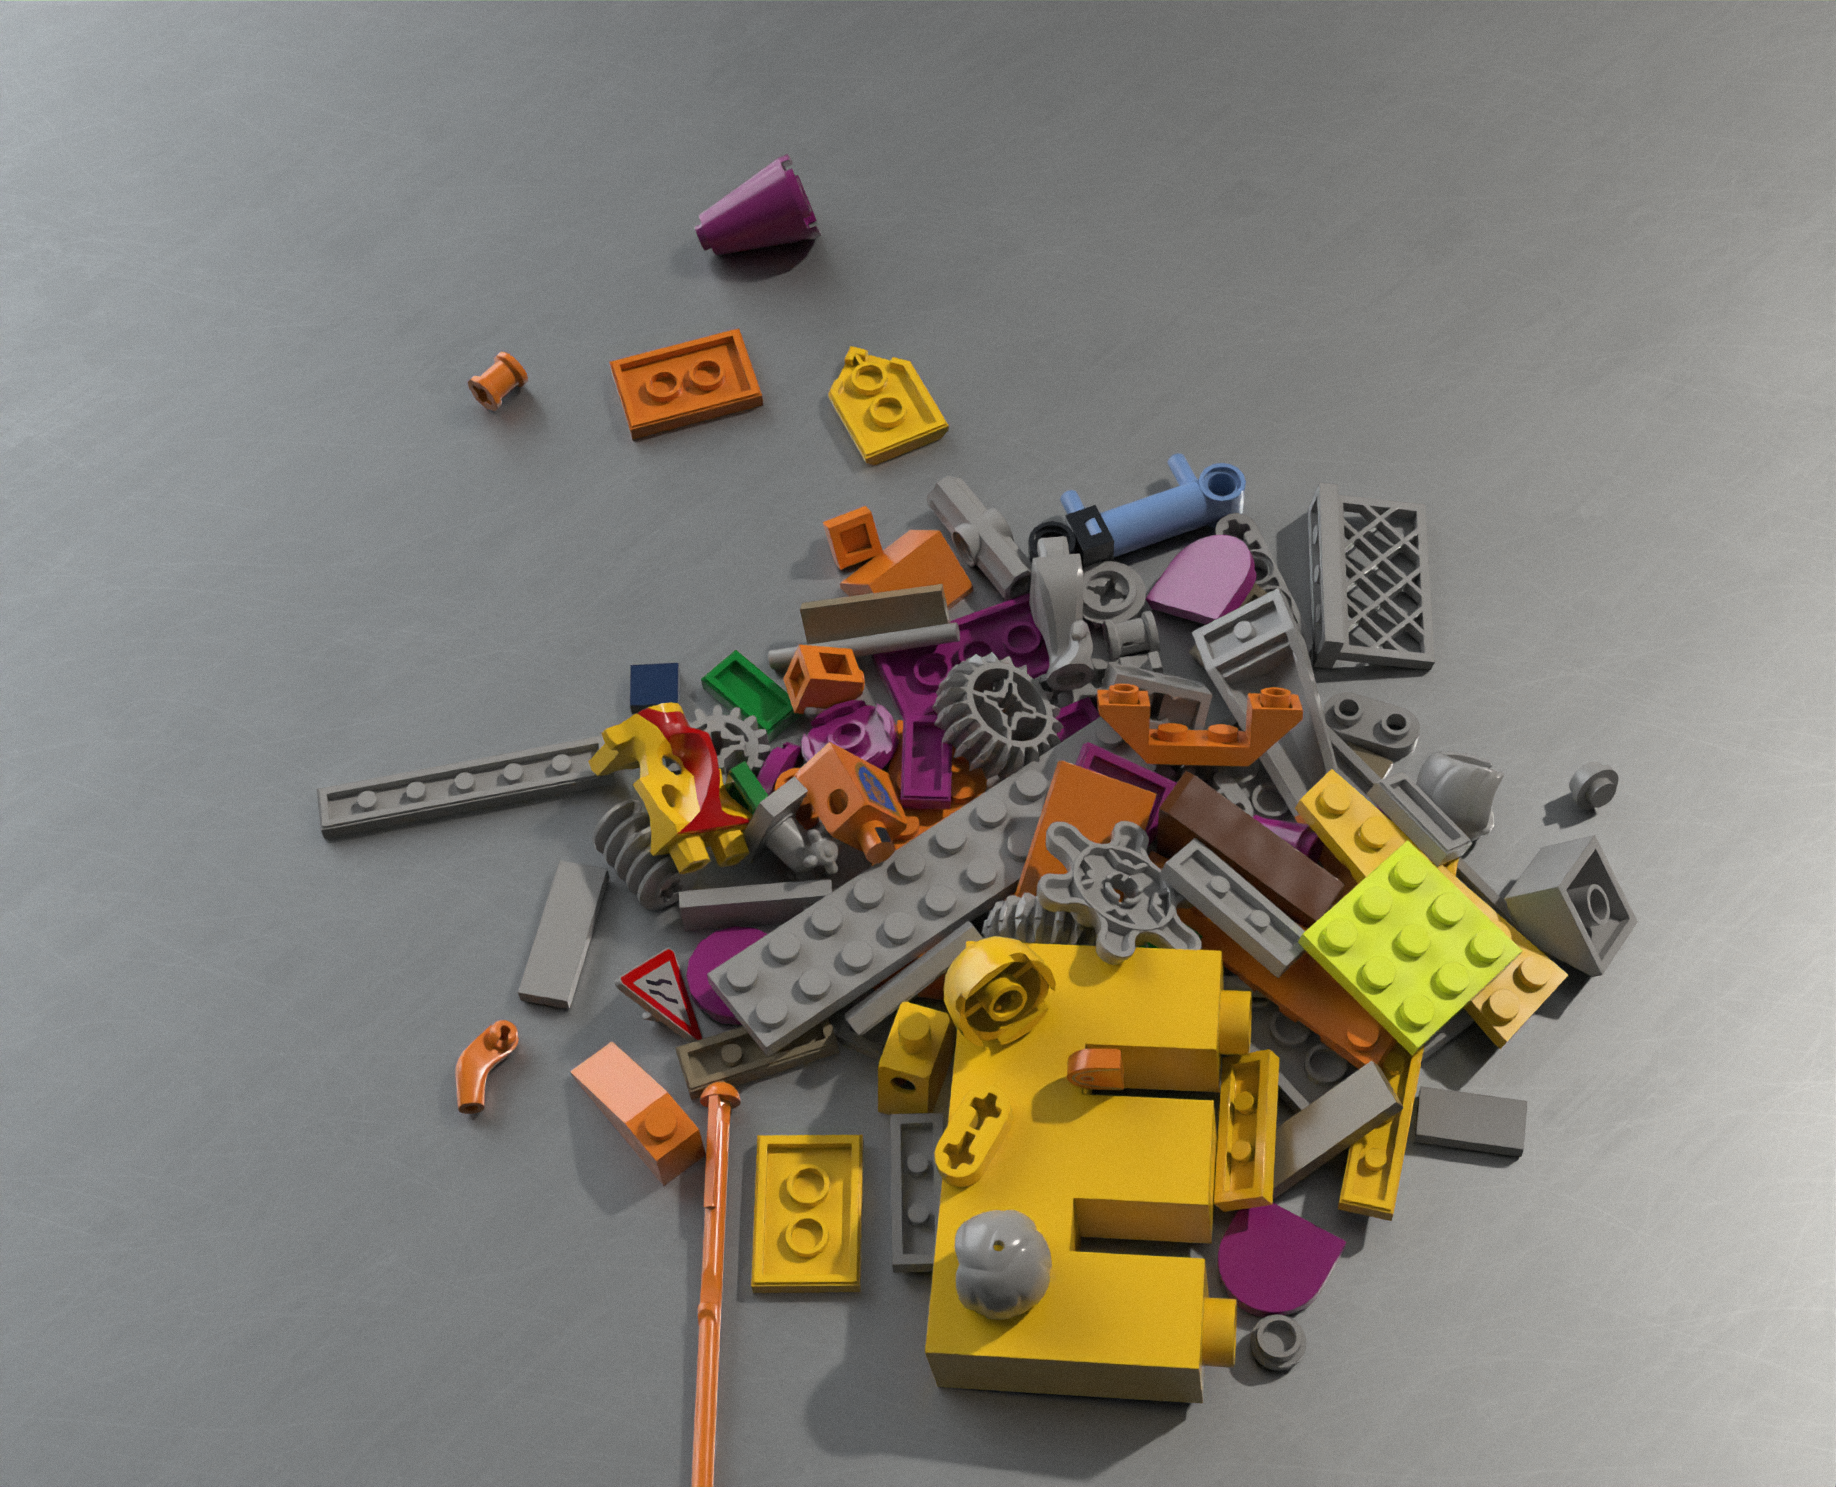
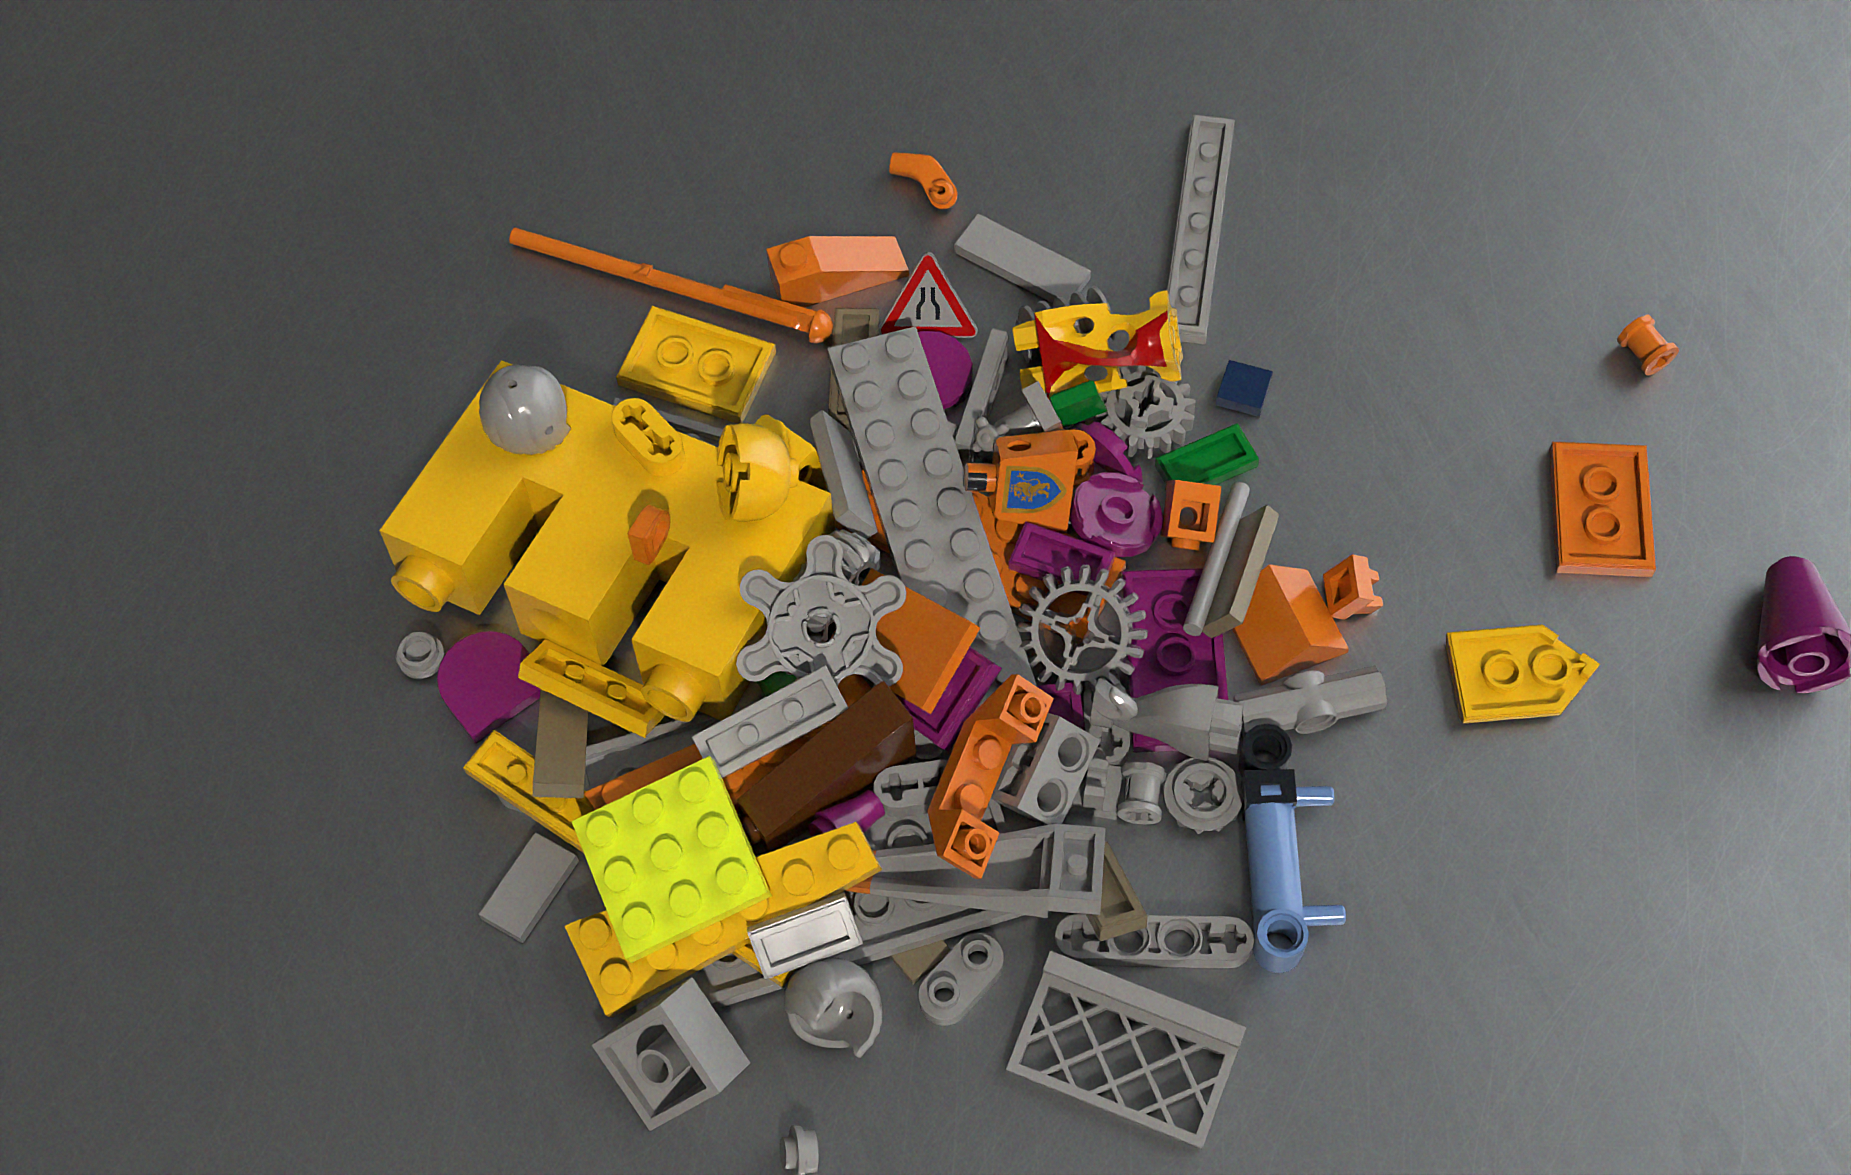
camera: 110 degrees right, 5 degrees up
tile [1145,535,1256,625] -> none

